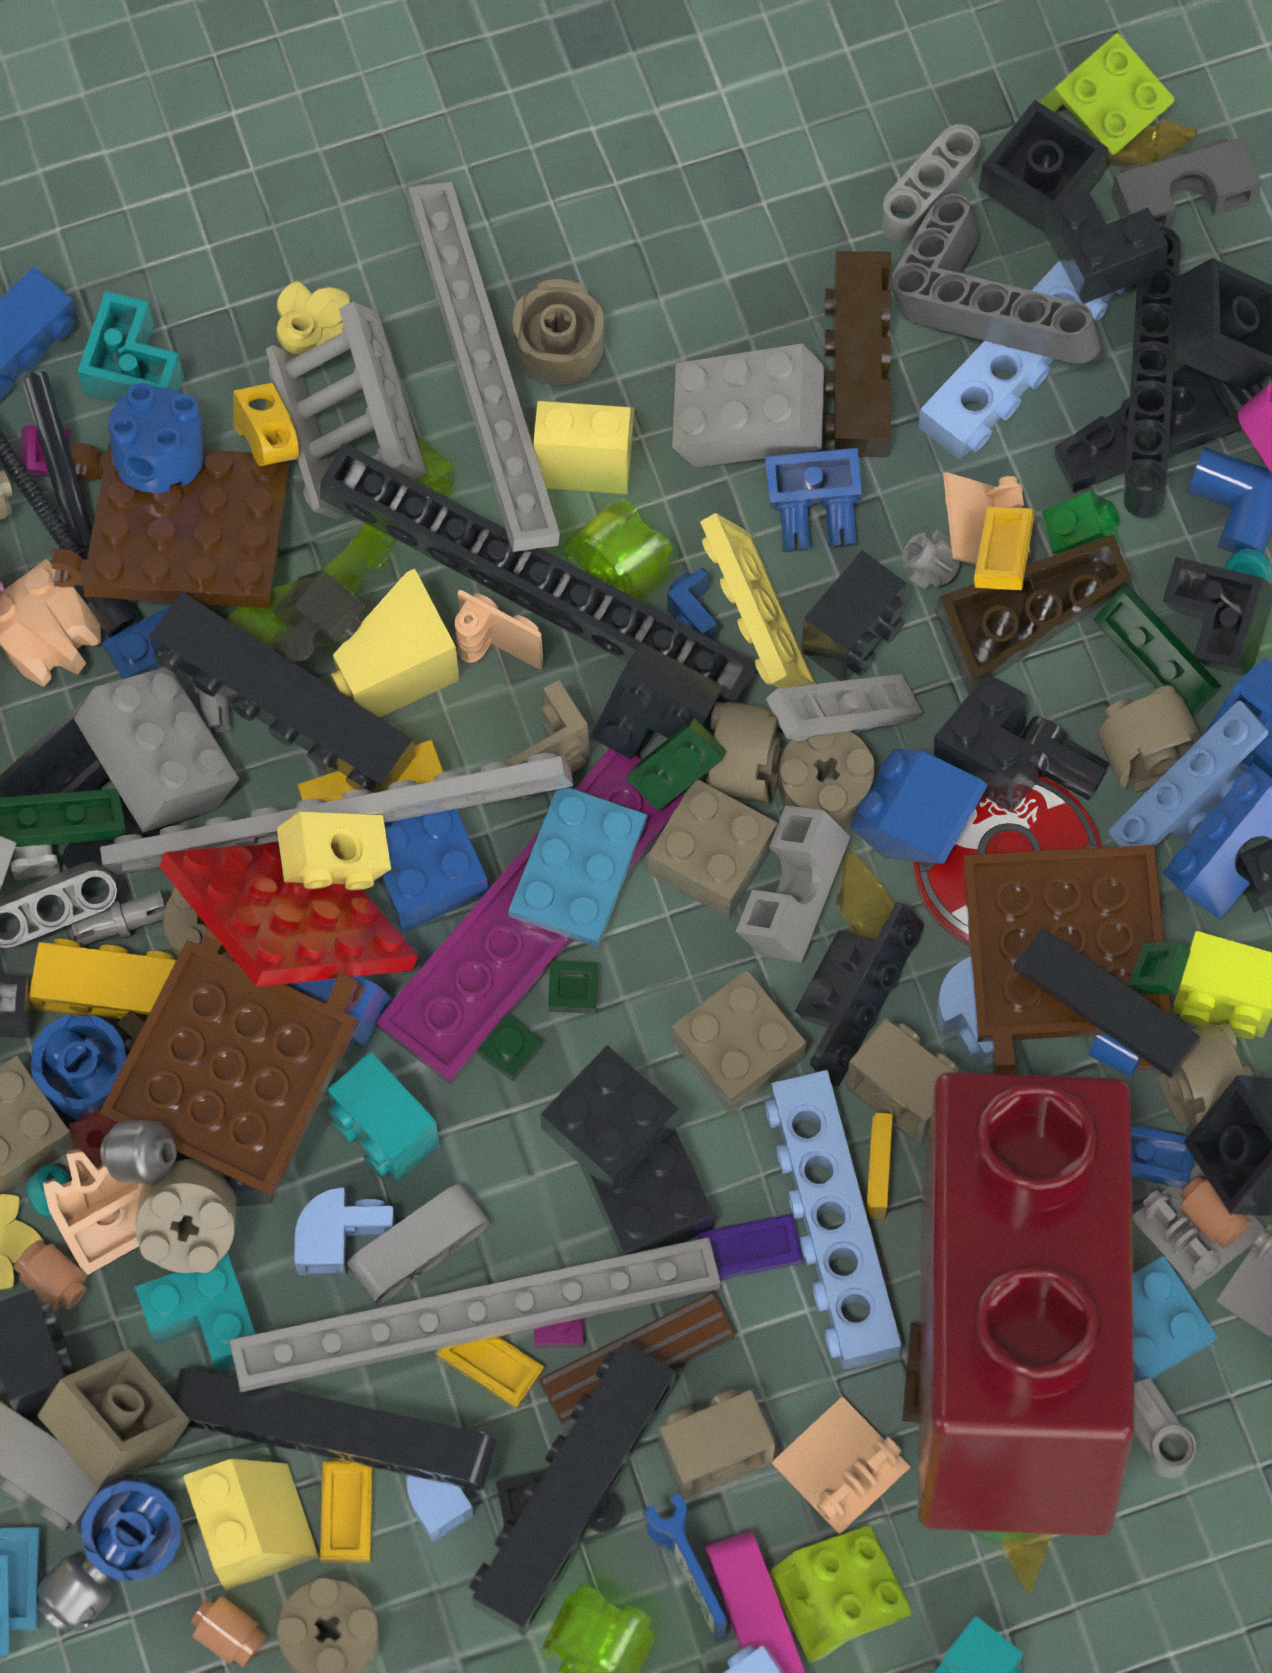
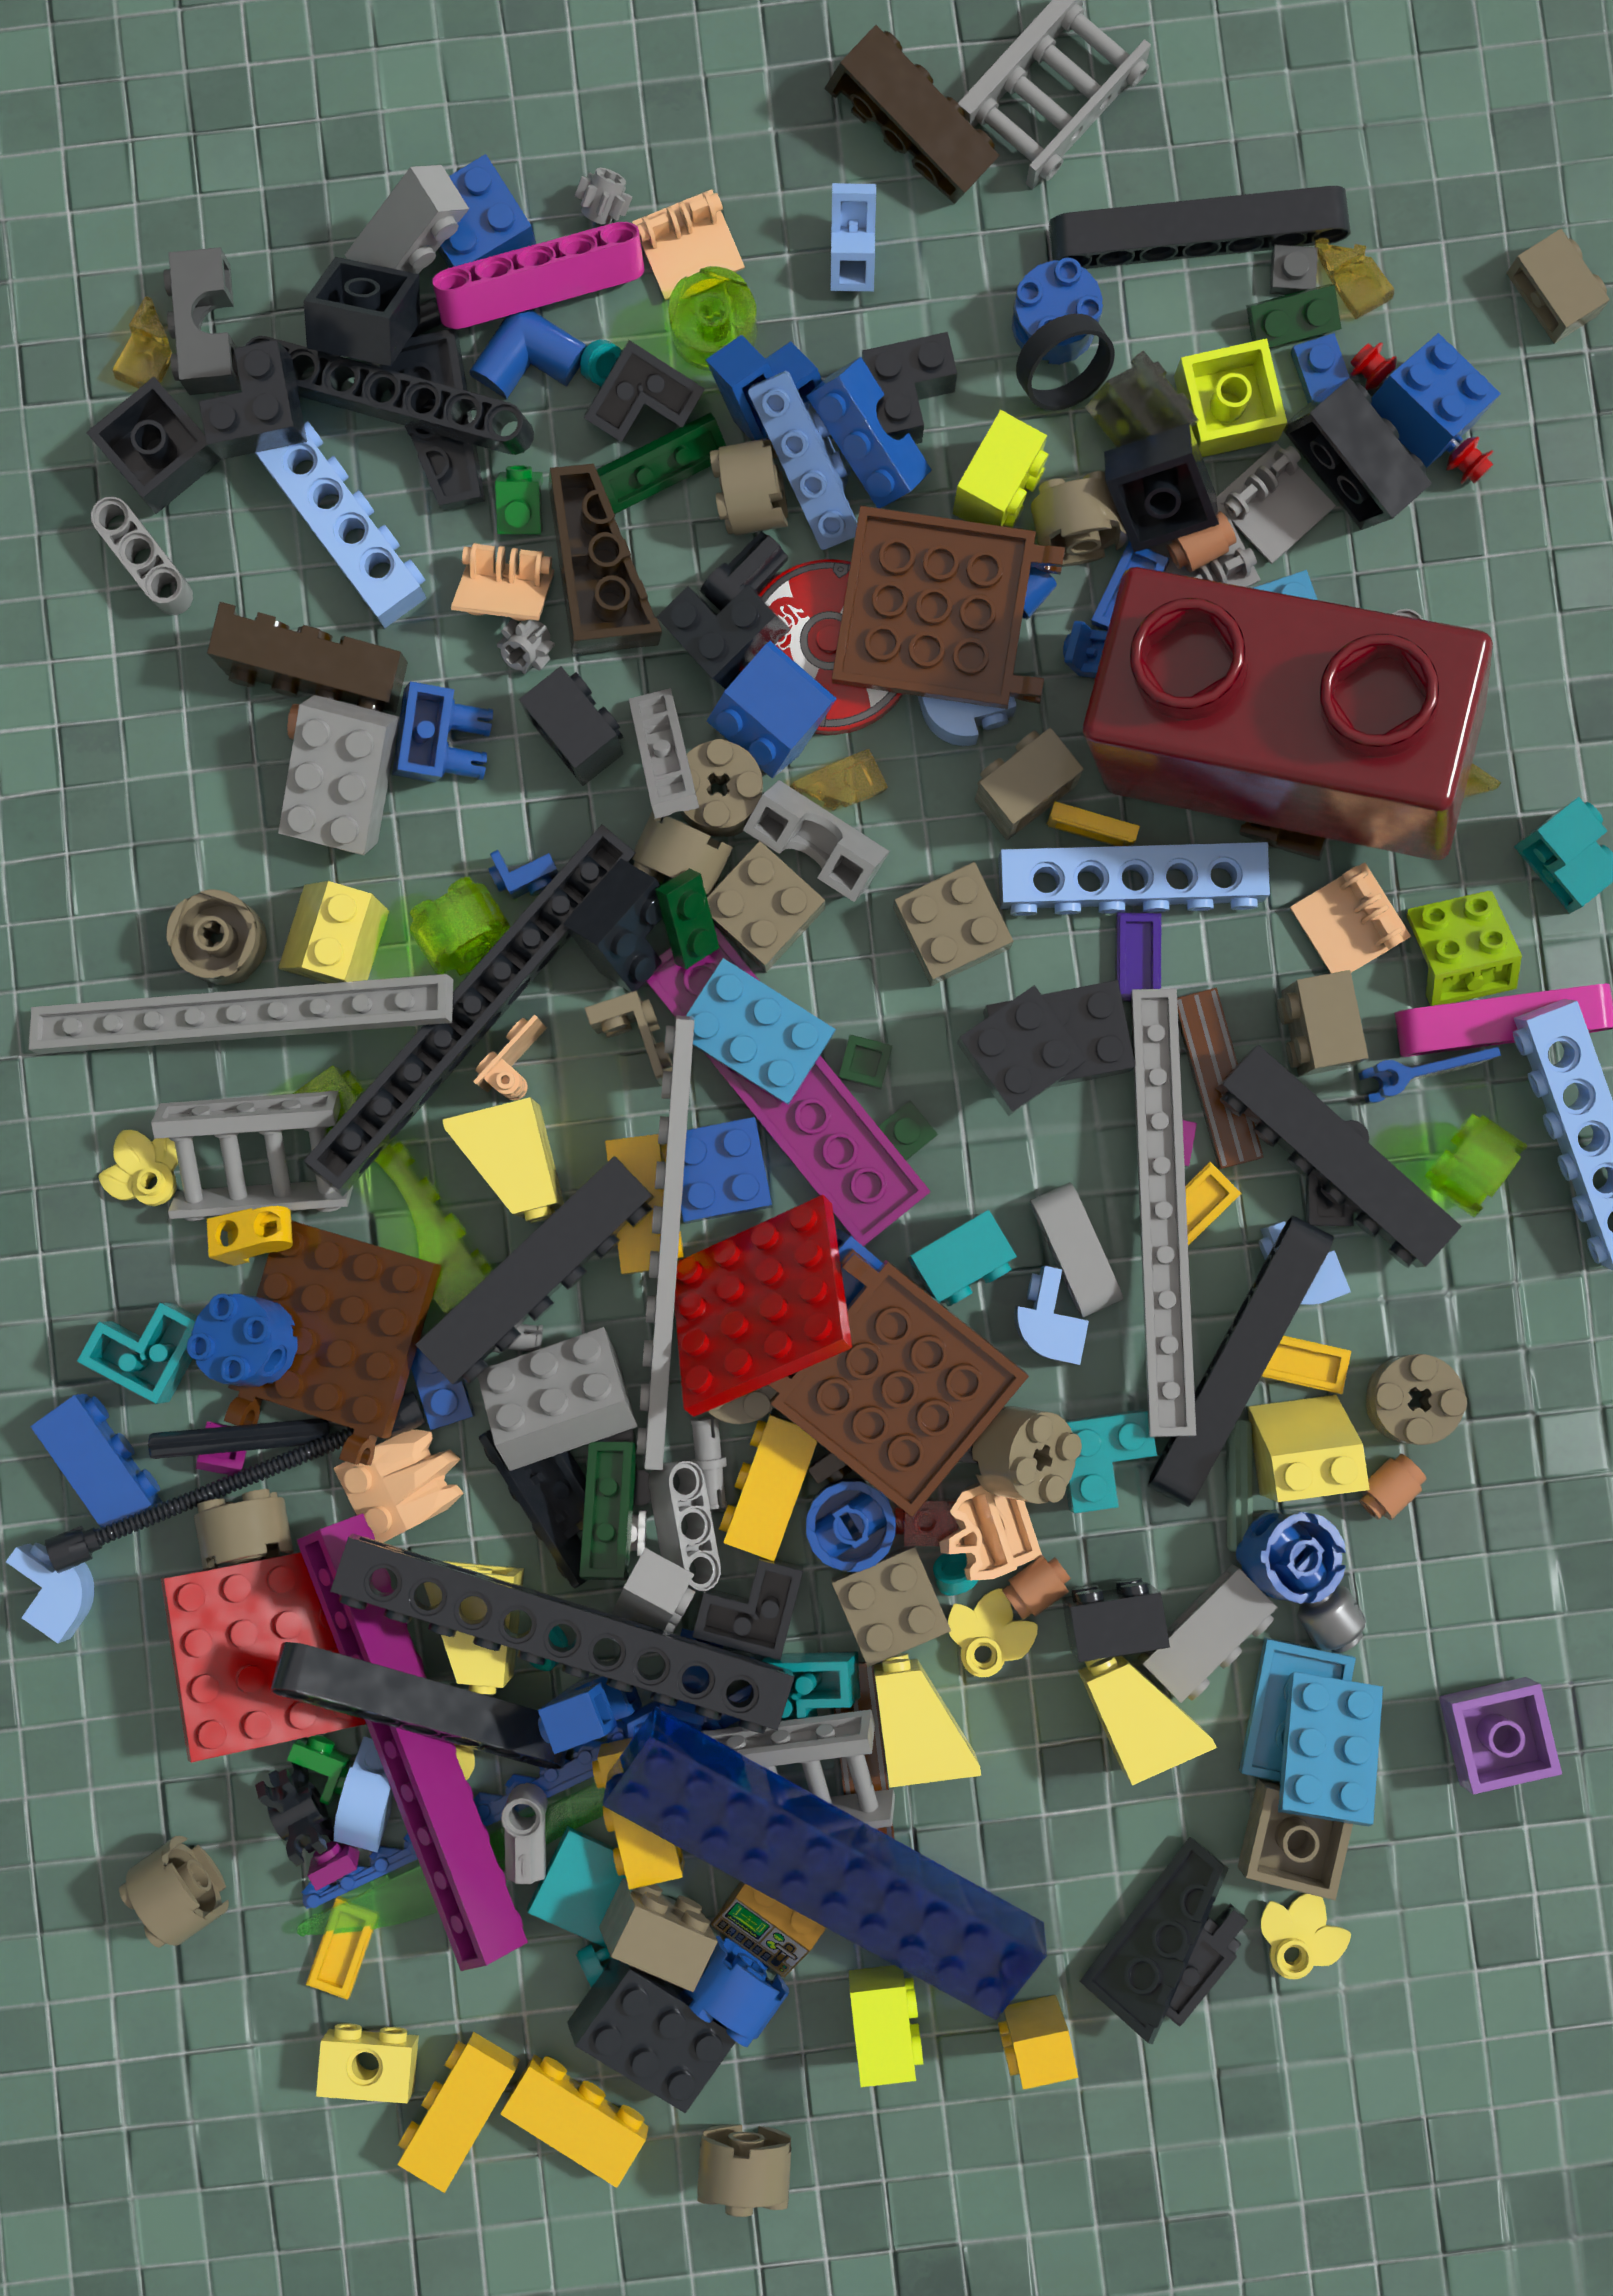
camera: 75 degrees left, 15 degrees up
dark tan brick [38,1348,190,1489] -> none
flat silver head [101,1120,176,1184] -> none
clear smoke brick [272,569,366,662] -> none
light yellow brick [277,812,391,890] -> none
light yellow plate [700,513,816,688] -> none
black bracket [795,902,924,1086] -> none
dark grey beam [890,193,1101,364] -> none
yellow tile [974,506,1034,590] -> none
black tile [1014,928,1201,1079] -> none
lime bracket [1039,32,1174,156] -> none
dark green plate [1129,942,1191,994] -> none

